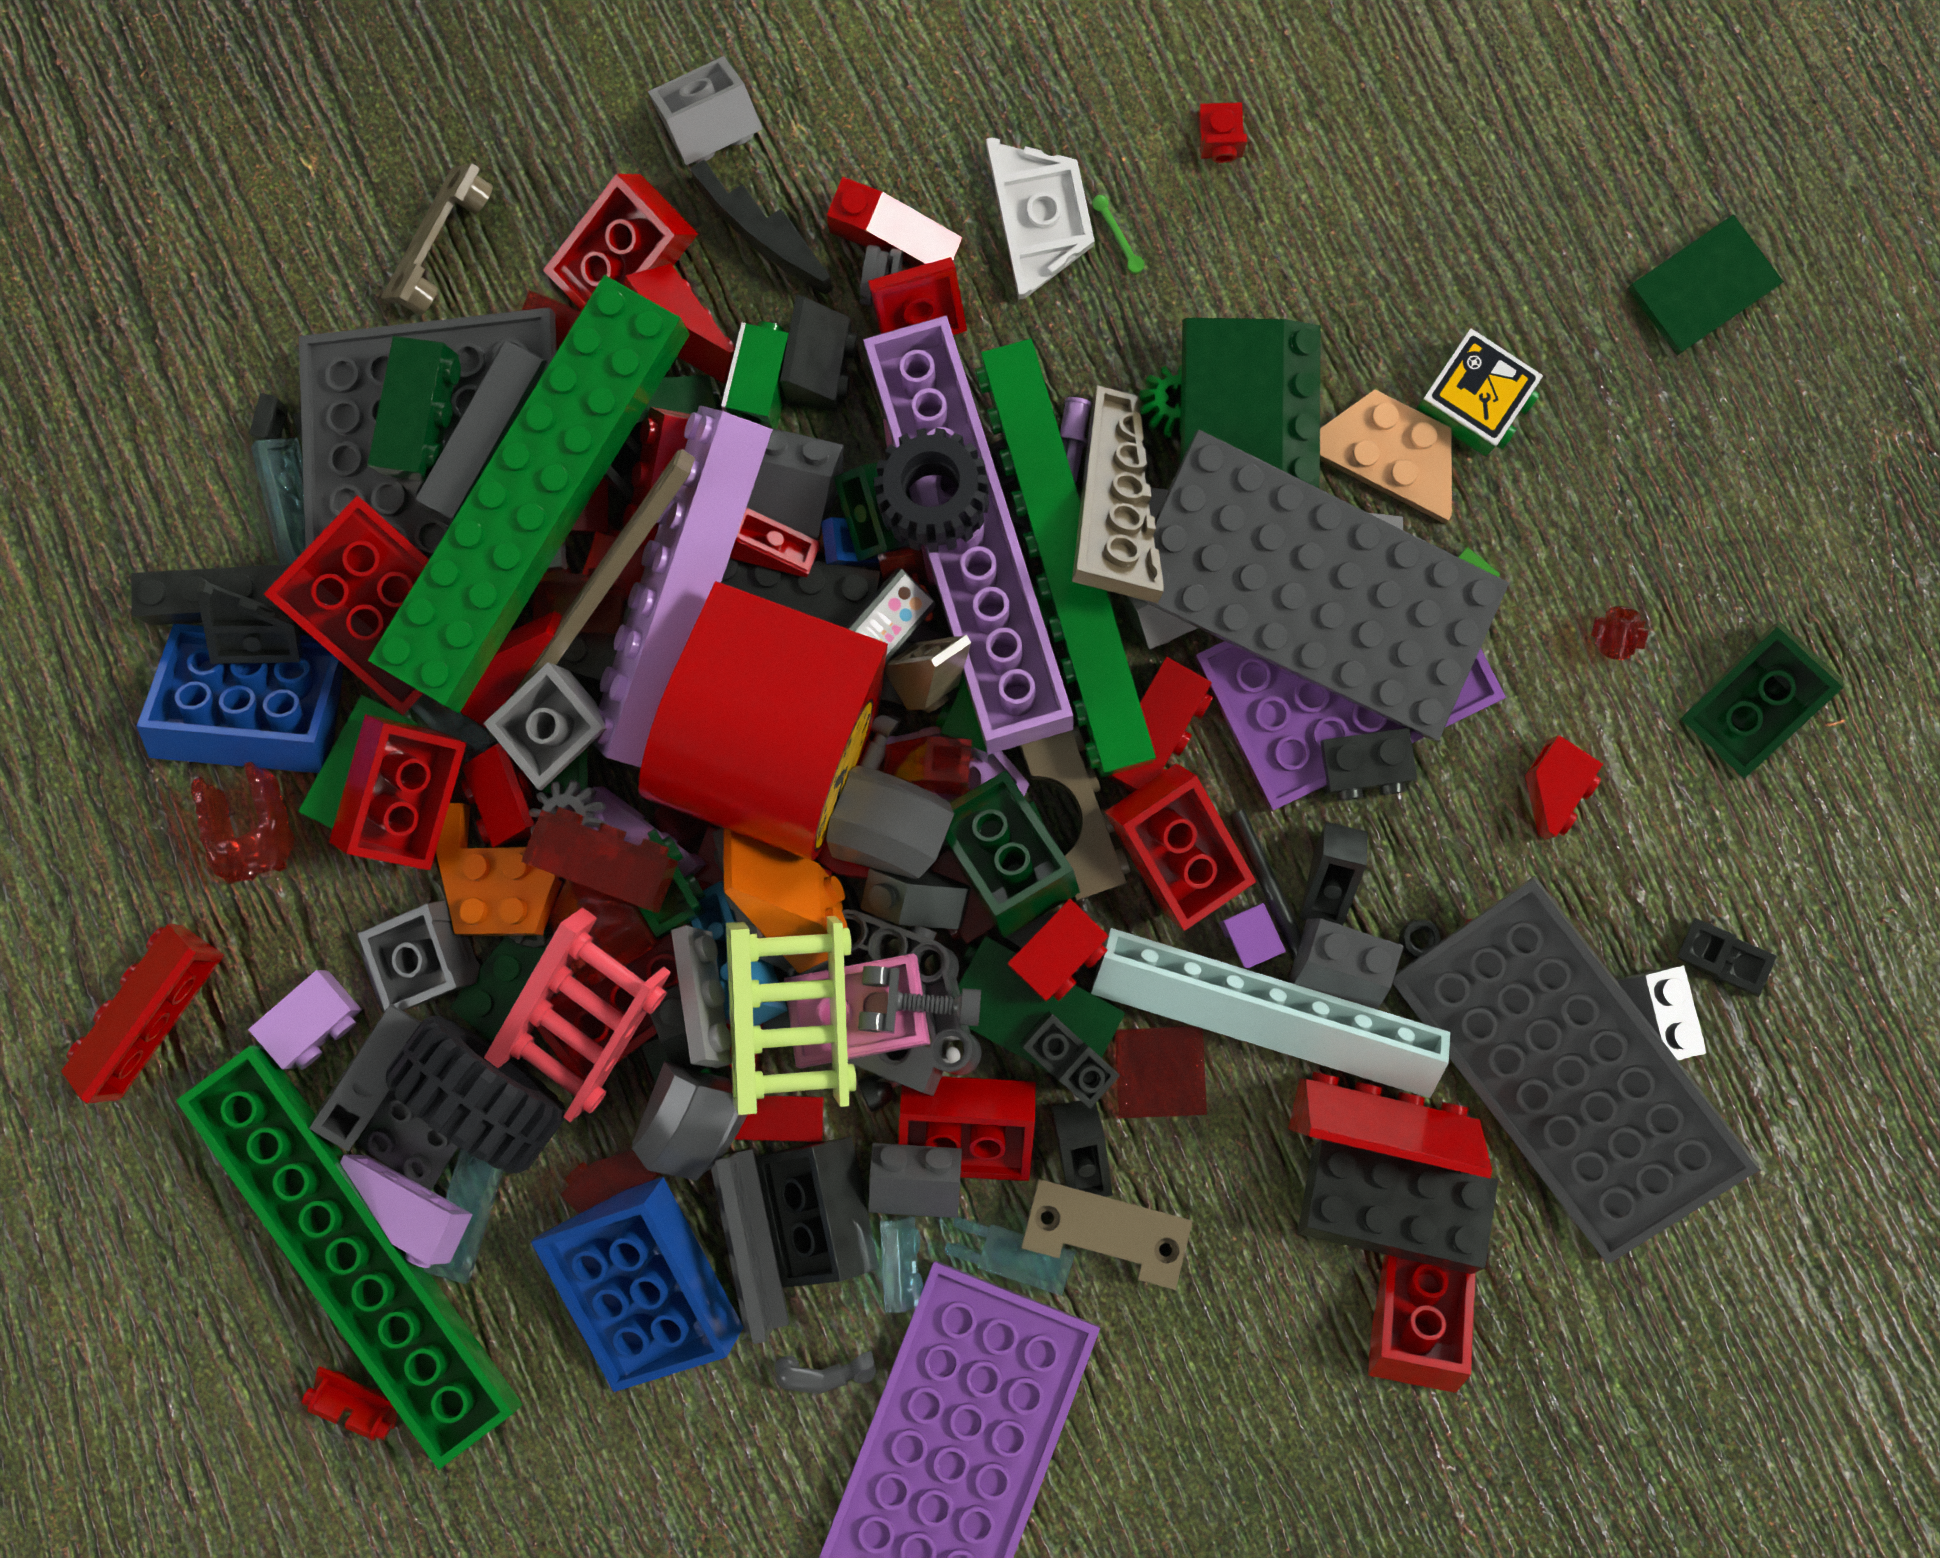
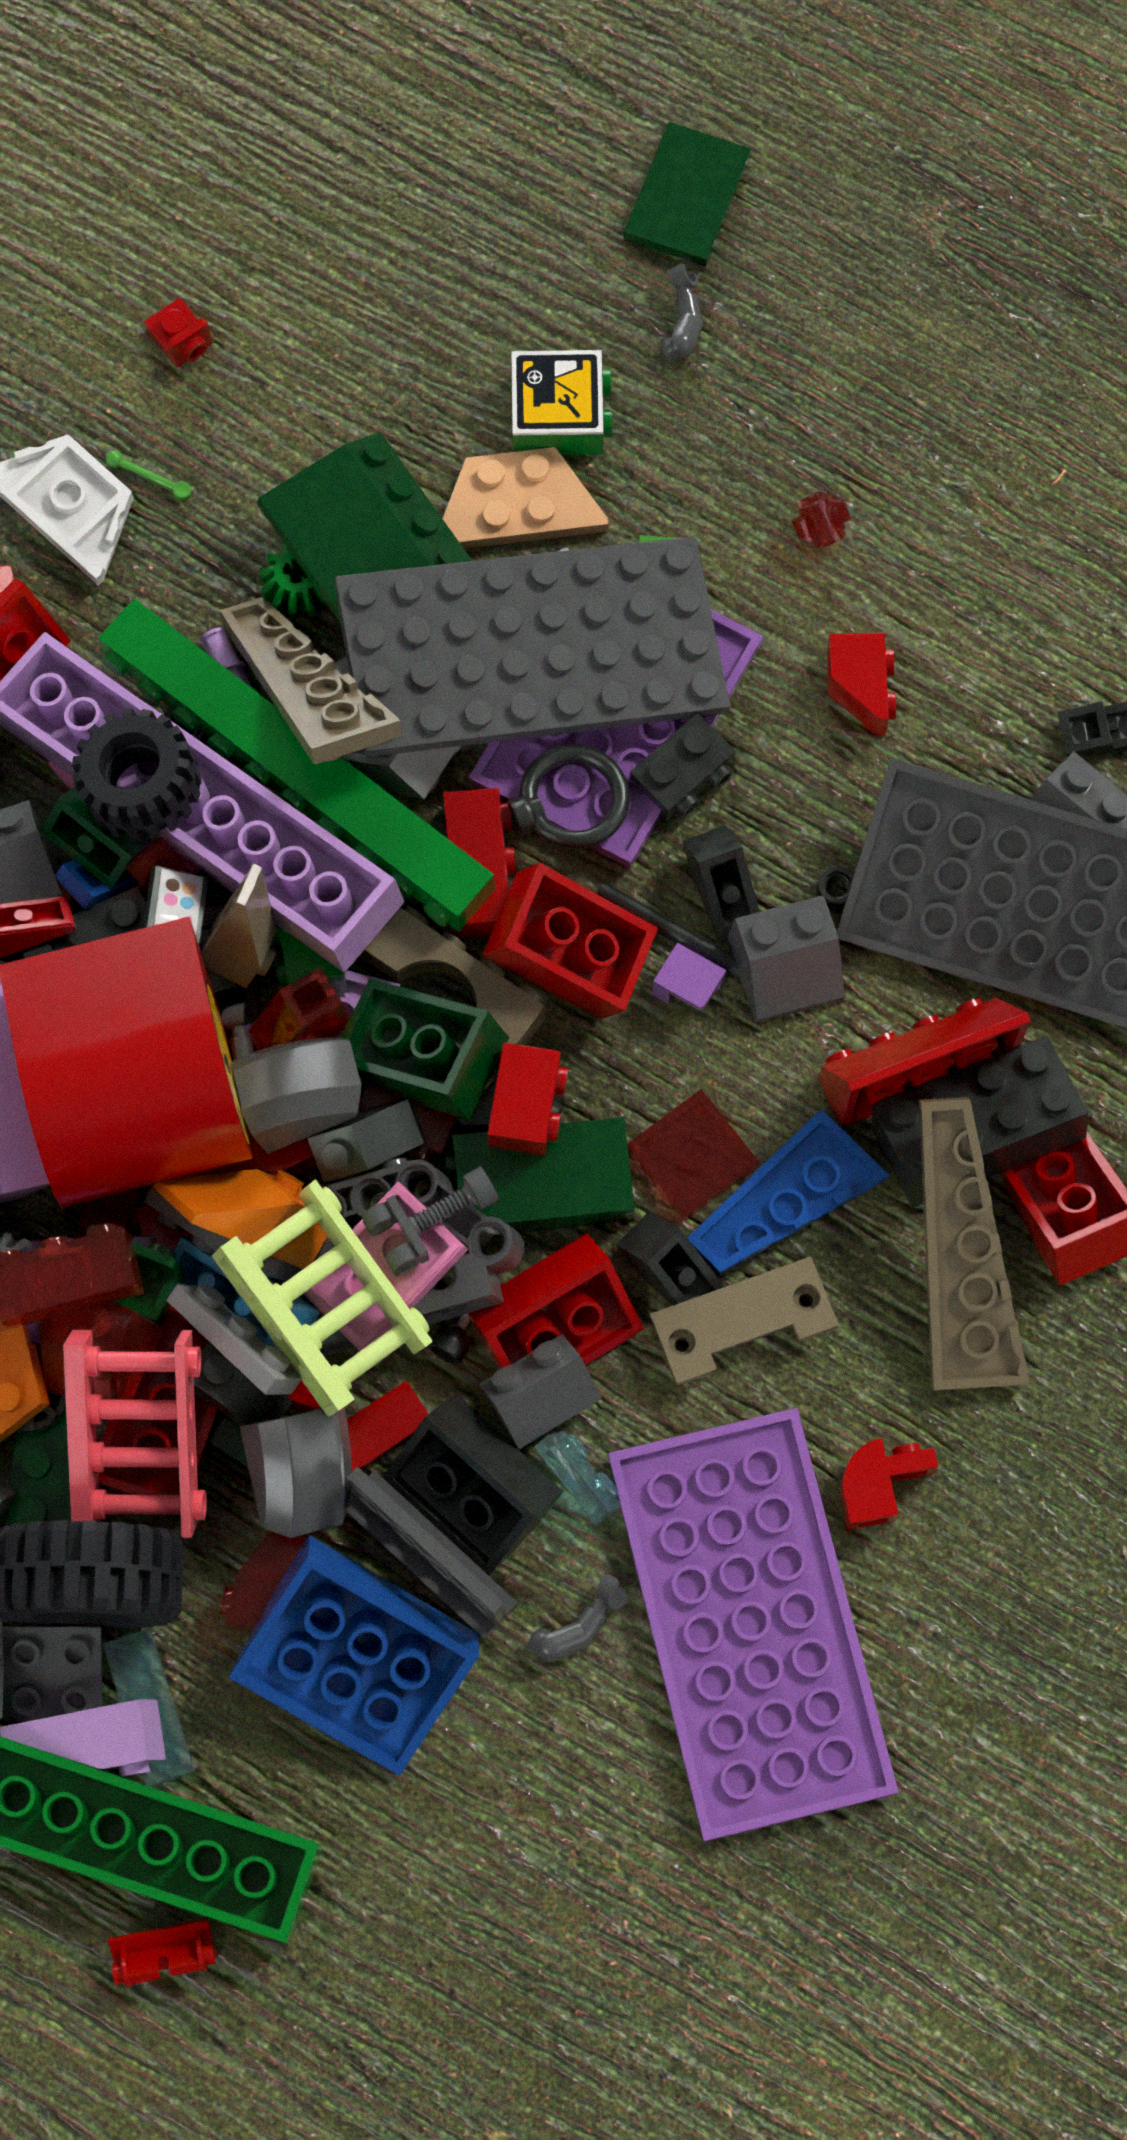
camera: 30 degrees left, 10 degrees down
clear light blue hinge [945,1216,1076,1295] -> none
pearl dark grey slope [1019,1011,1120,1109] -> none
light aqua brick [1091,928,1450,1098] -> none
dark green slope [1680,620,1844,779] -> none
none -> pearl dark grey piece [507,744,630,849]
none -> dark grey arm [661,264,703,362]
none -> blue wing [687,1109,889,1276]
none -> red brick [840,1438,938,1531]
none -> dark tan wing [919,1097,1029,1391]

